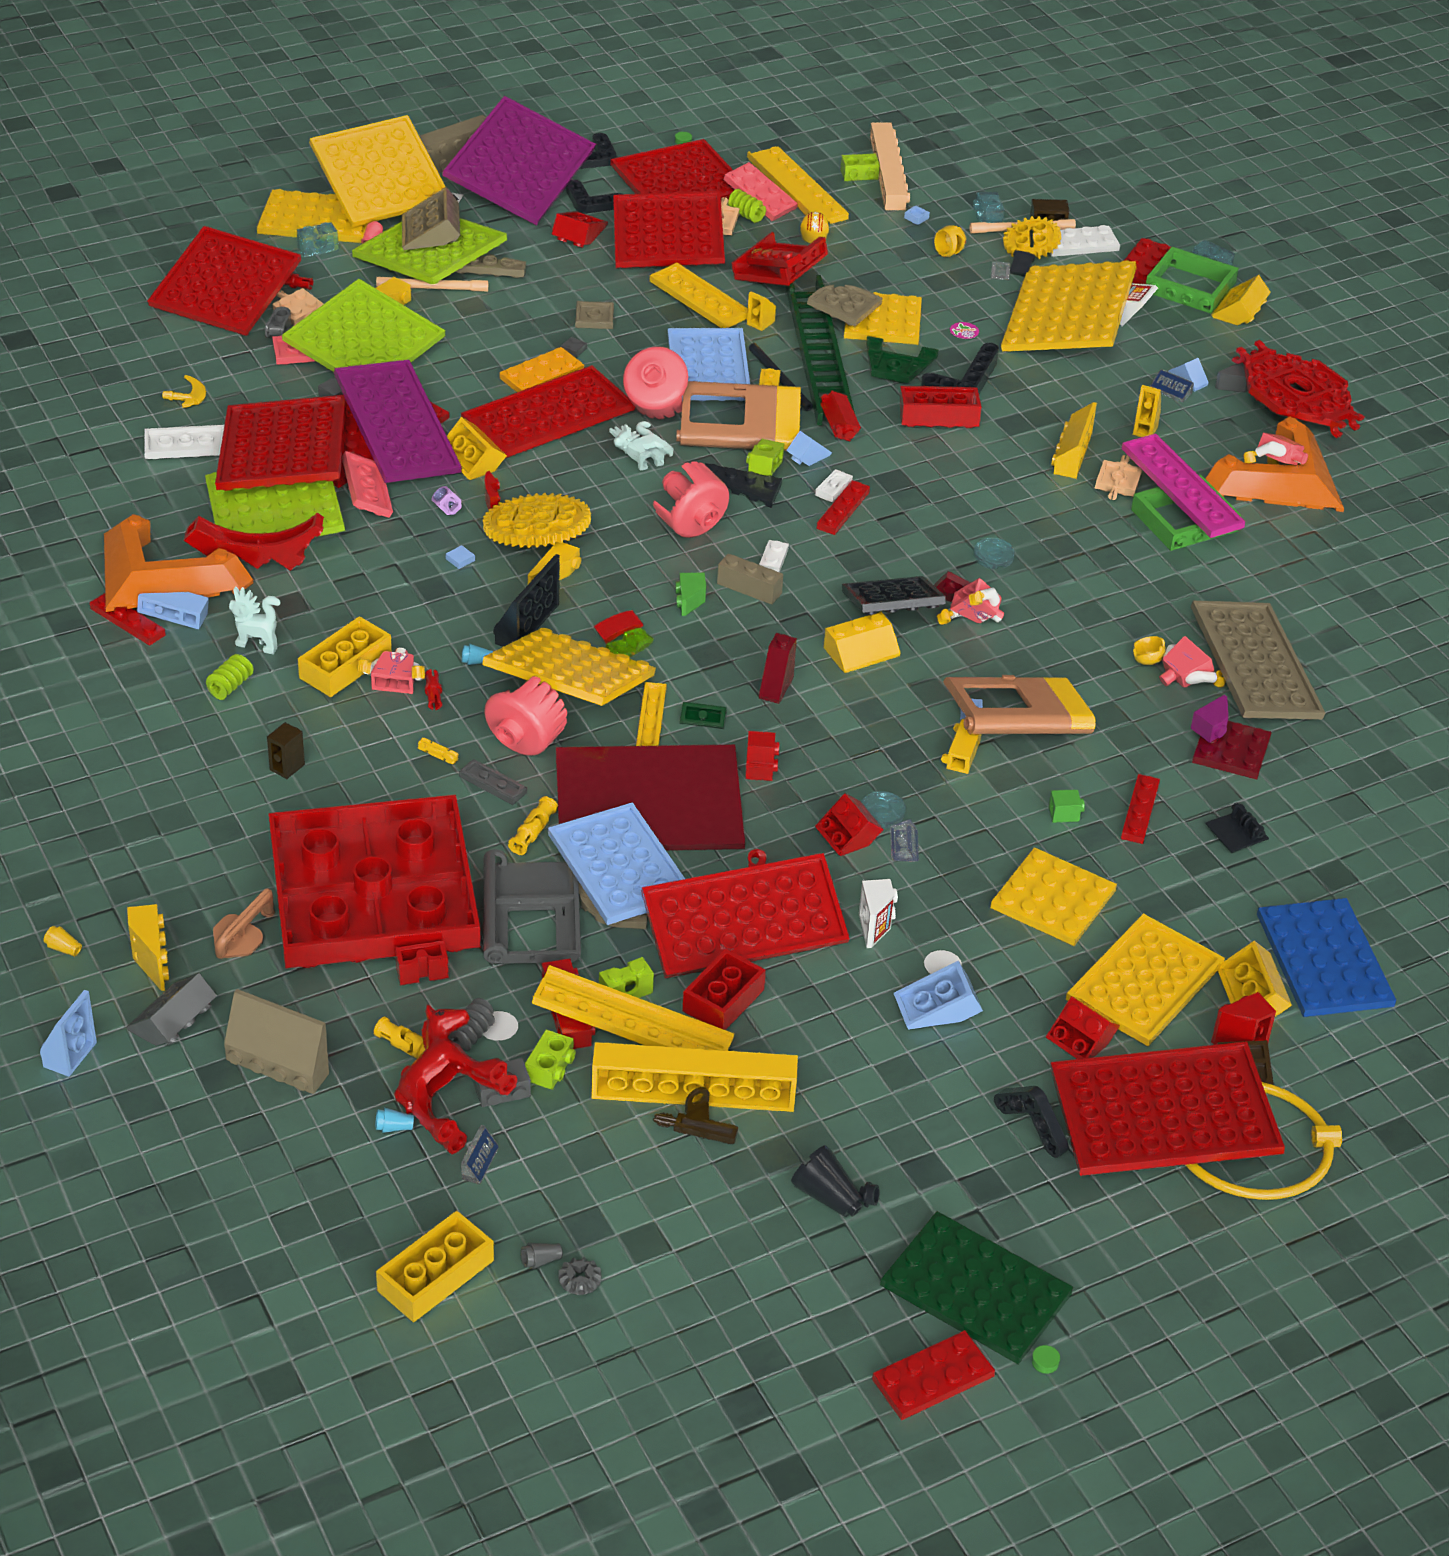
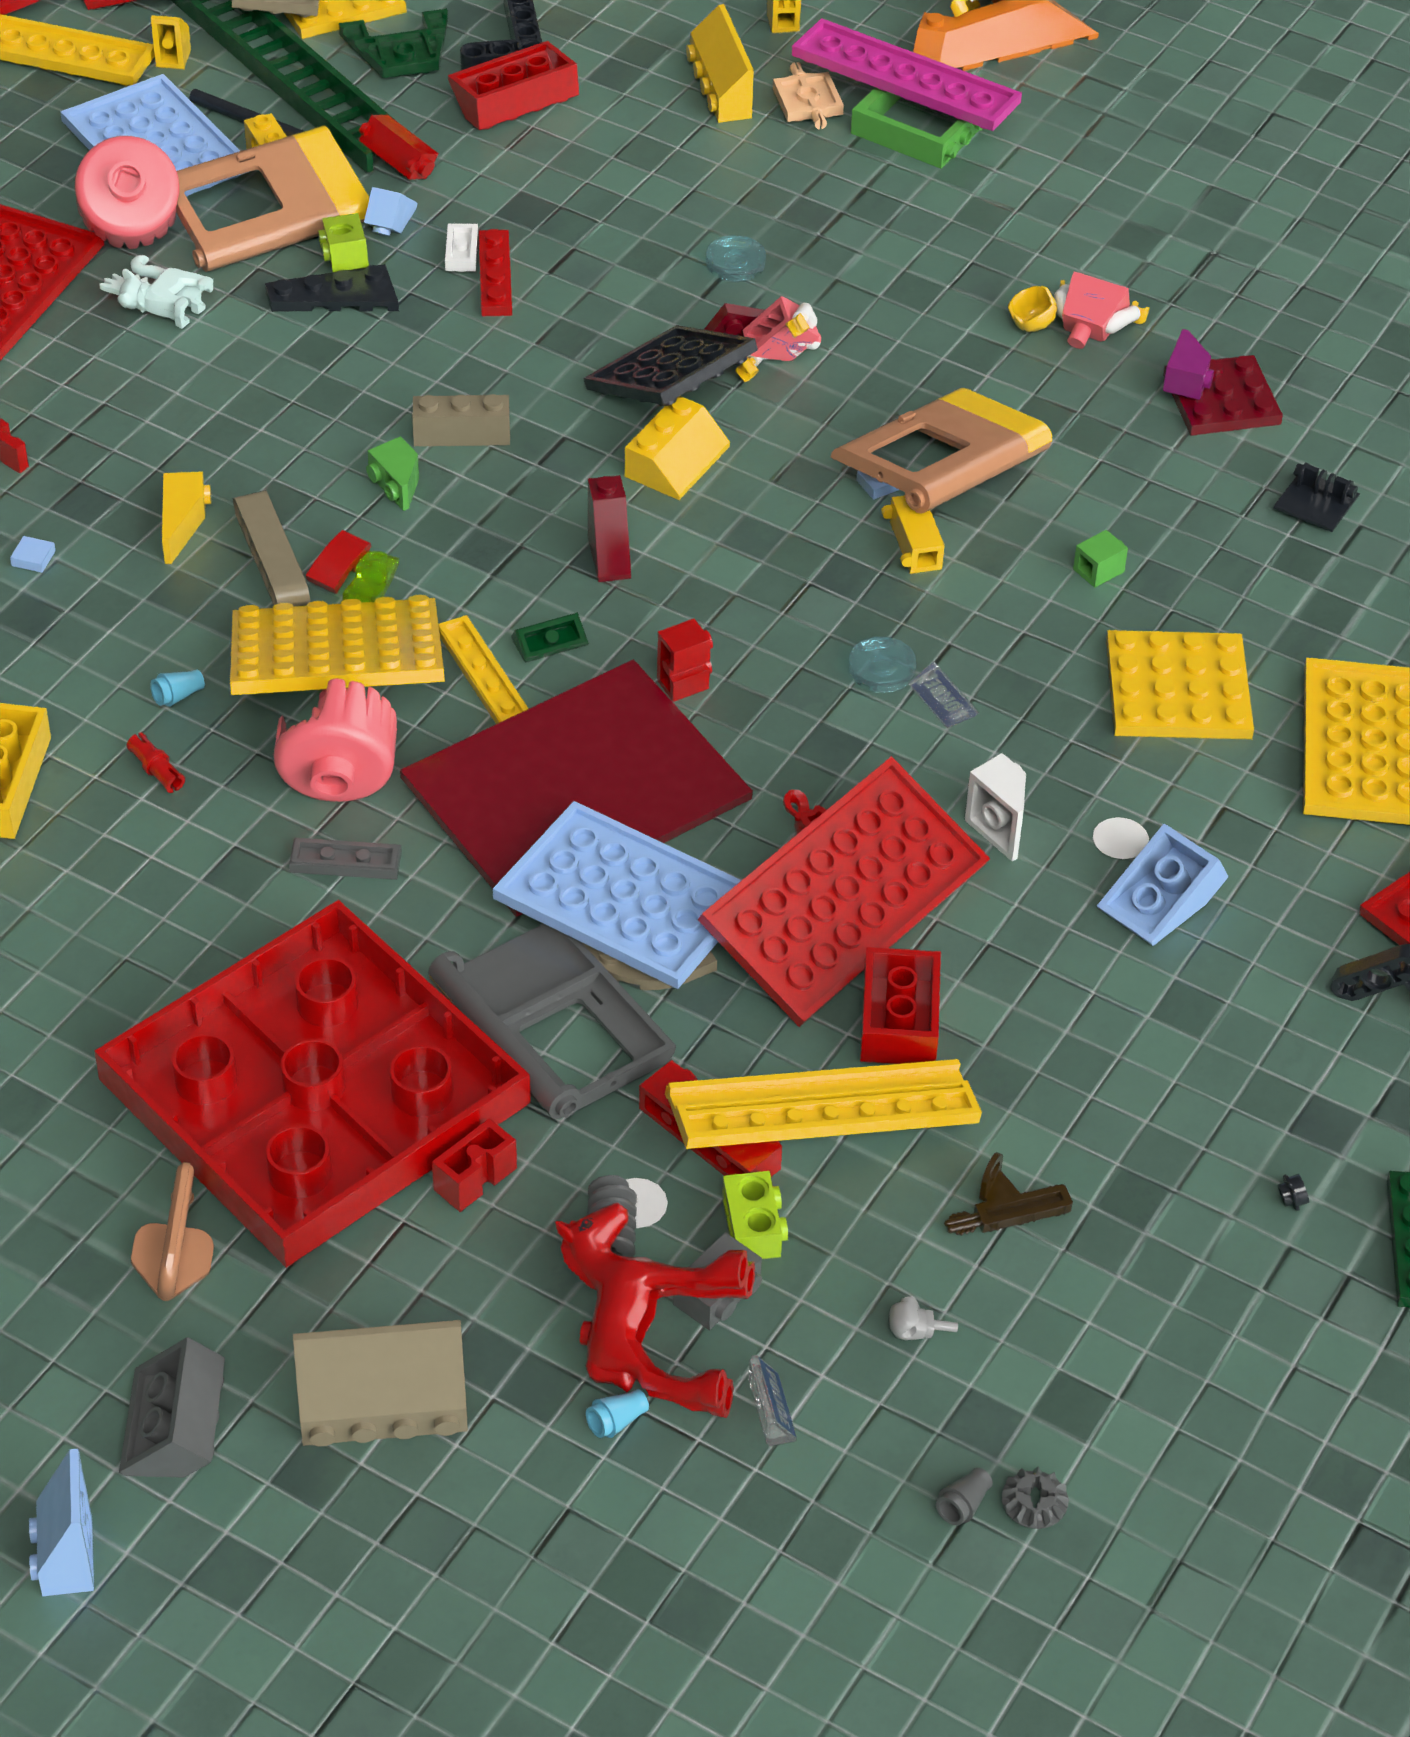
camera: 30 degrees left, 5 degrees up
yellow slope [127,904,169,991] -> none
dark brown brick [267,722,305,779] -> none
coral torso [357,648,425,694] -> none
yellow piece [374,1016,425,1059] -> none
yellow brick [376,1211,494,1323] -> none
yellow axle [418,737,459,765] -> none
yellow gear [483,493,591,548] -> none
black slope [493,554,560,647] -> none
yellow piece [508,796,558,855] -> none
yellow brick [592,1042,798,1112] -> none
lime brick [599,957,654,998] -> none
coral piece [653,461,729,538] -> none
white plate [759,540,789,572] -> none
black cone [791,1145,863,1217] -> none
red slope [815,793,884,856] -> none
red slope [1046,996,1120,1059] -> none
red plate [1121,774,1160,844] -> none
dark tan plate [1191,600,1325,720] -> none
none -> dark tan beam [233,490,310,606]
none -> light grey piece [889,1296,958,1341]

